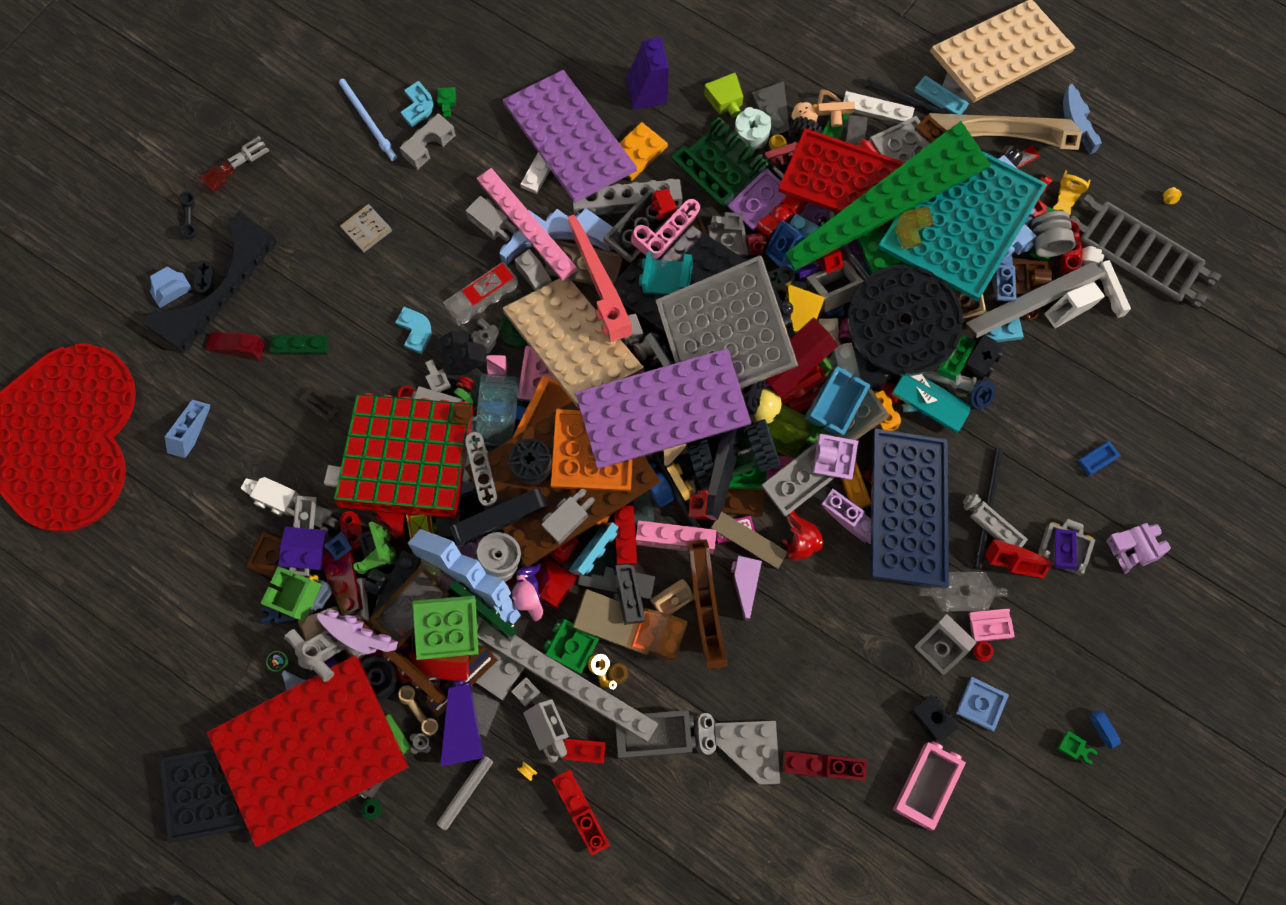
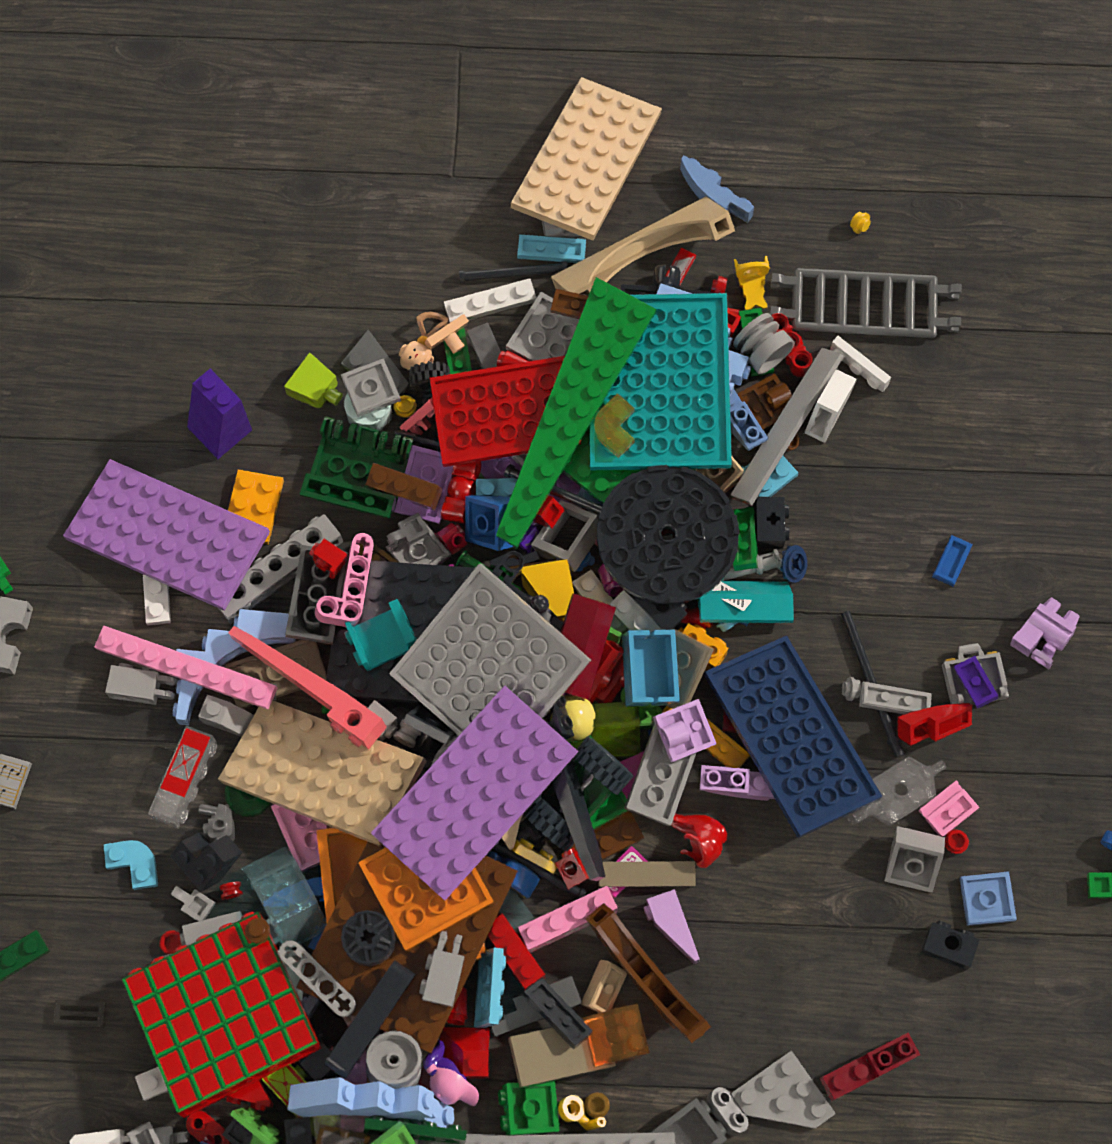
camera: 30 degrees left, 0 degrees up
bright green tile [453,388,473,404] -> none
bright pink slope [486,355,507,376] -> none
window [893,741,966,831] -> none
white plate [1080,246,1104,267] -> none
none -> light grey plate [341,358,401,417]
none -> reddish brown arch [365,463,443,511]

